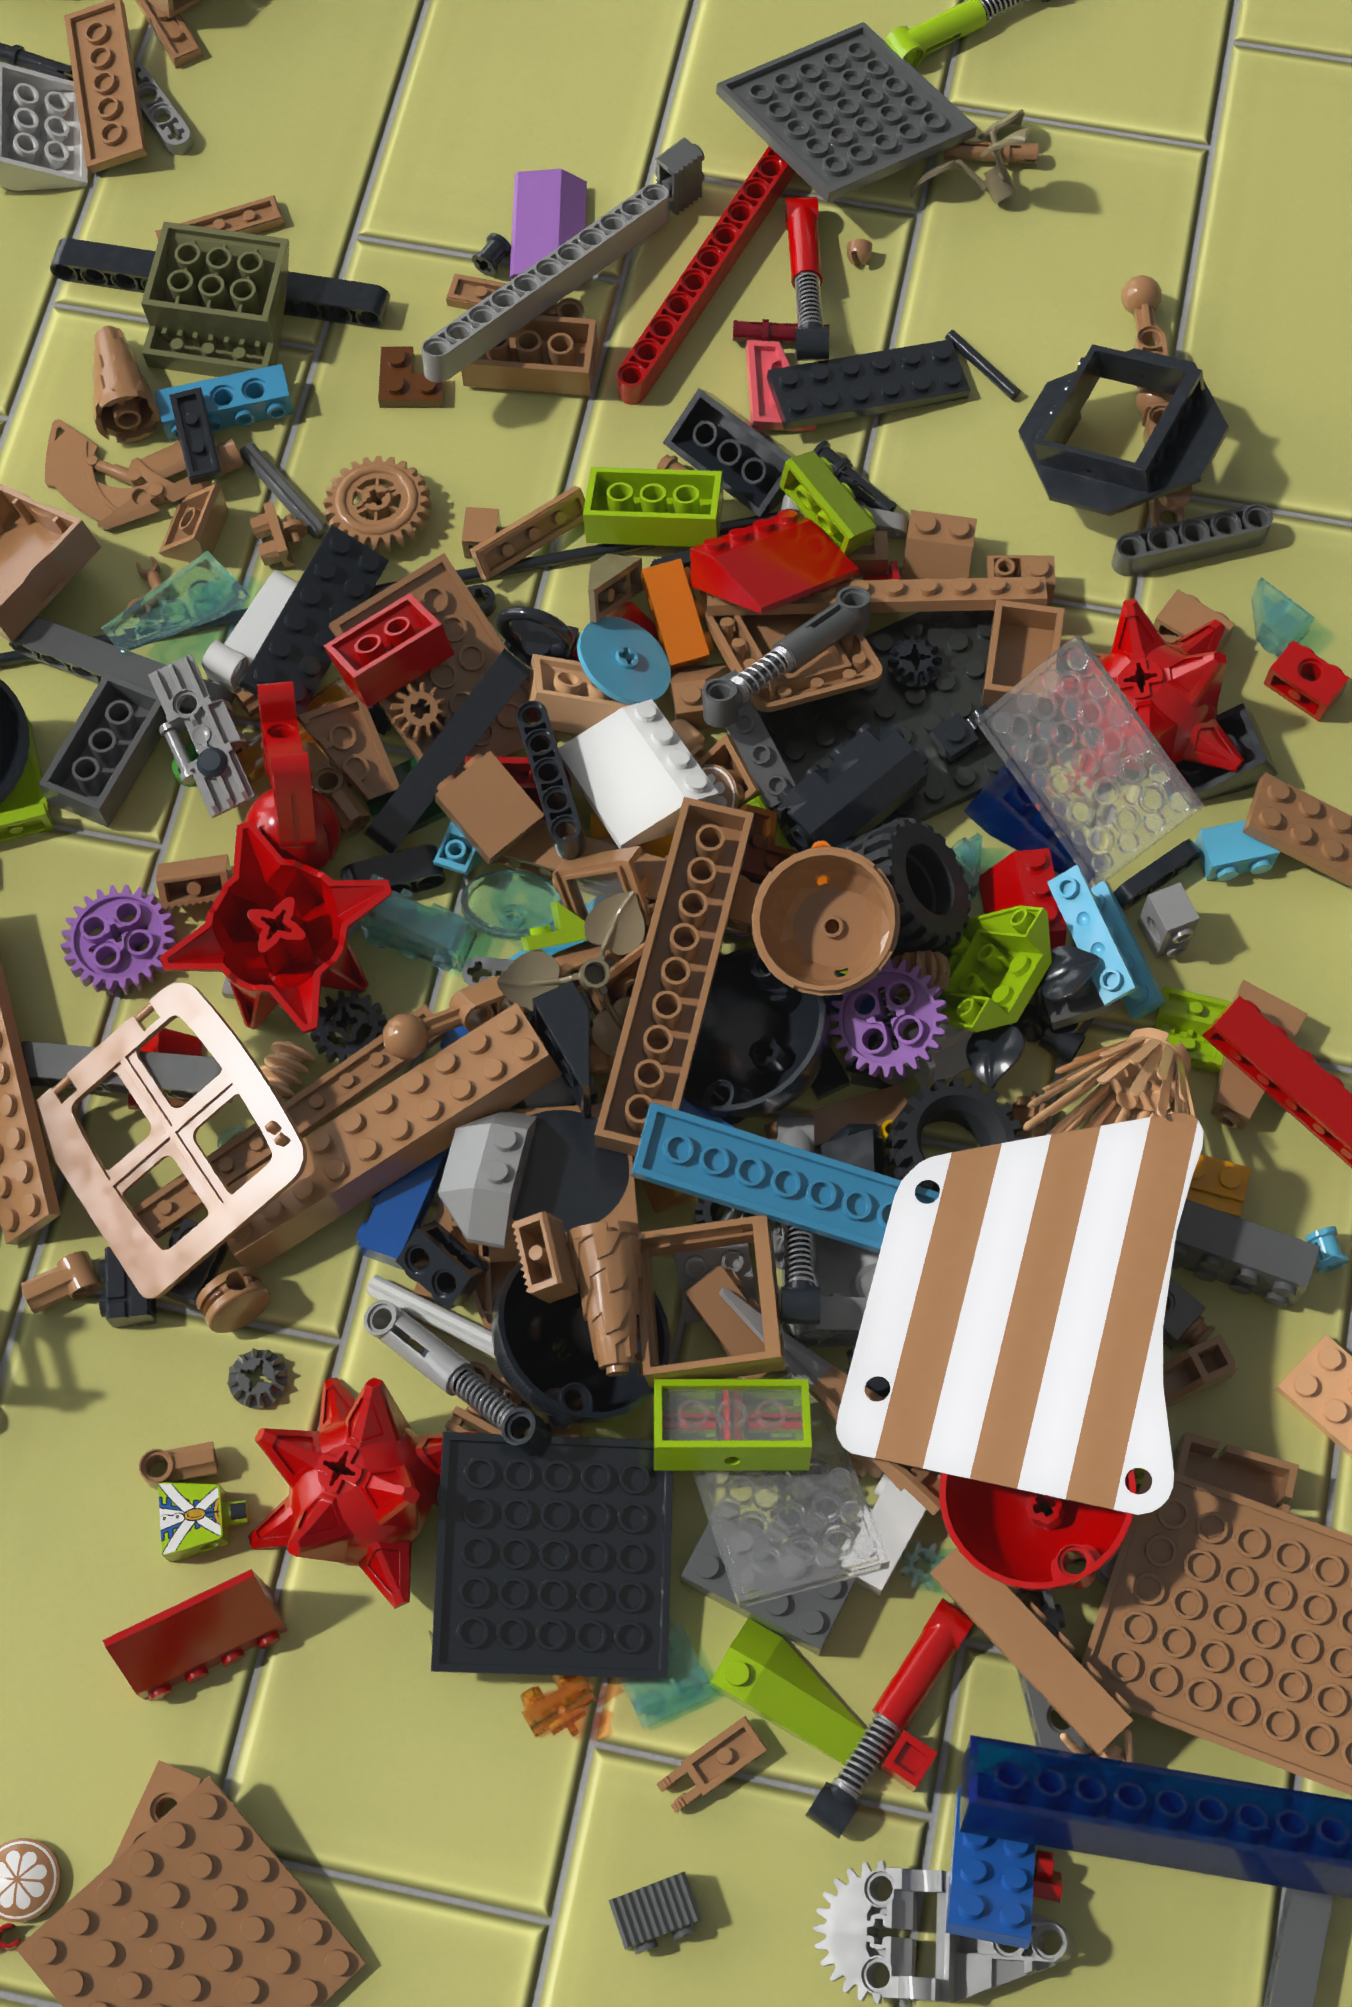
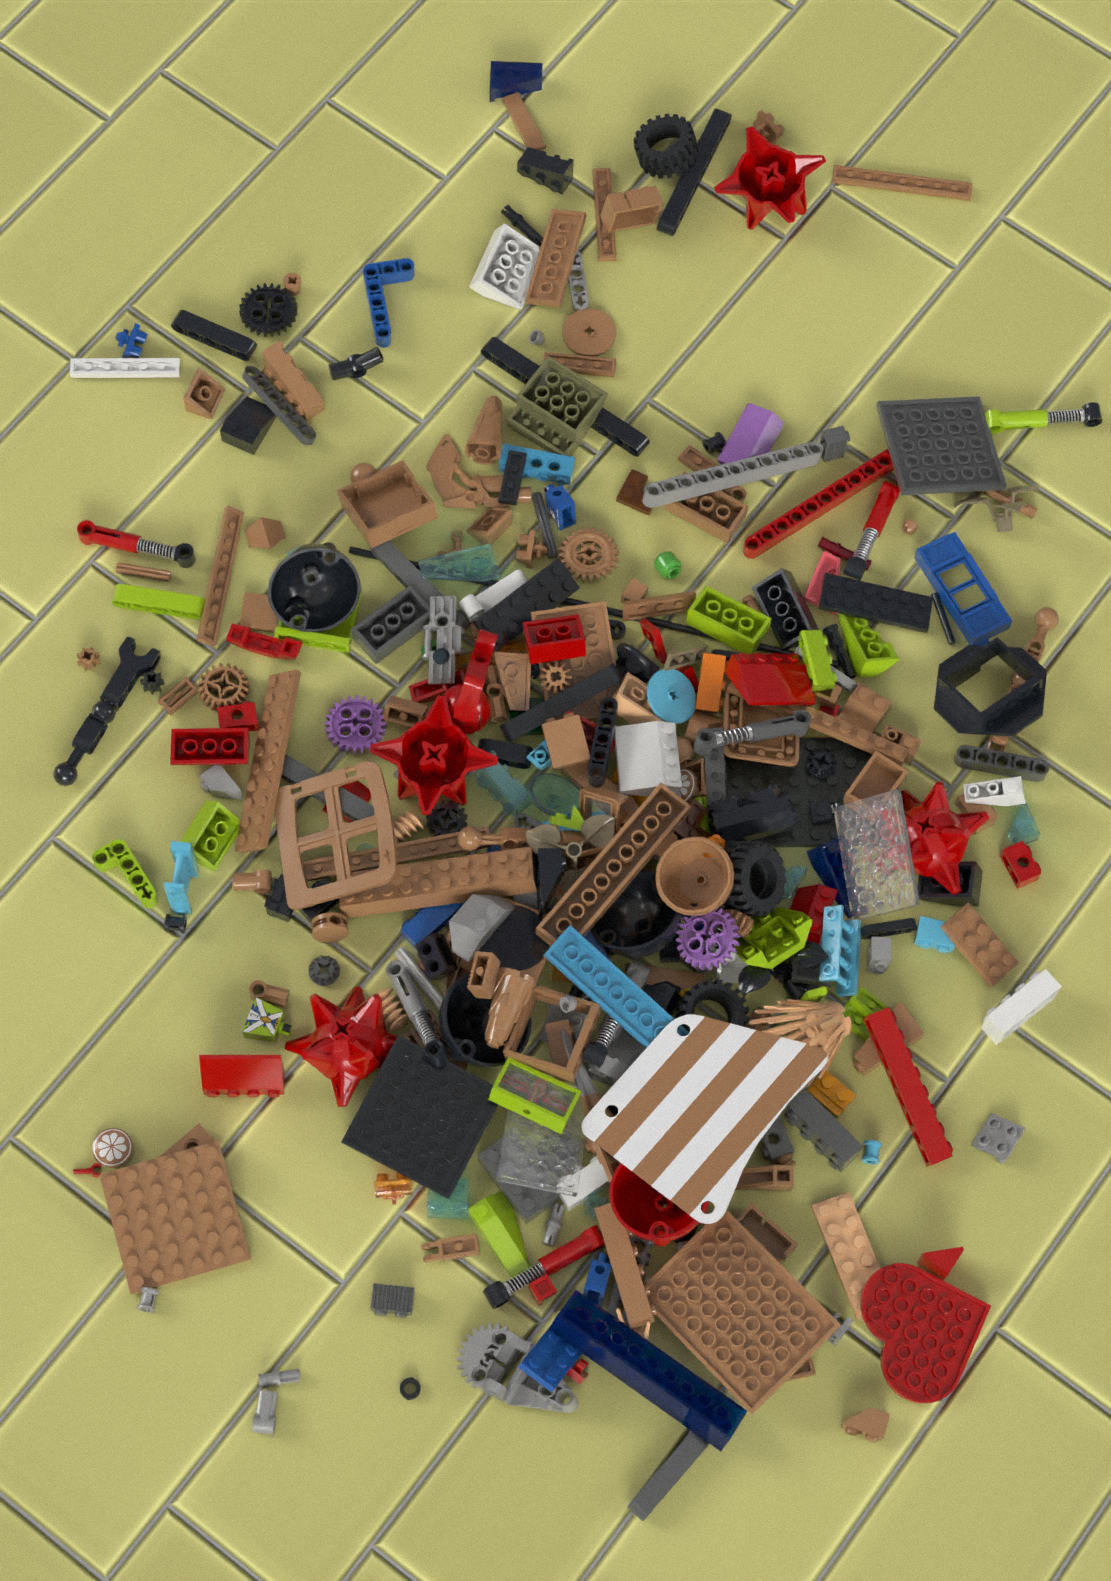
camera: 20 degrees right, 0 degrees up
none -> light nougat piece [376,988,408,1033]
none -> red slope [408,669,466,703]
none -> light grey hinge [529,330,545,345]
none -> light grey pin [542,1204,565,1247]
none -> blue torso [544,484,576,531]
none -> light grey hinge [559,995,577,1013]
none -> medium nougat piece [562,309,616,357]
none -> blue torso [582,1253,612,1307]
none -> red tile [639,618,667,664]
none -> bright green head [654,552,682,579]
none -> lime tile [799,986,828,1002]
none -> lime wedge [837,613,899,678]
none -> blue piece [914,532,1012,646]
none -> white slope [963,776,1026,806]

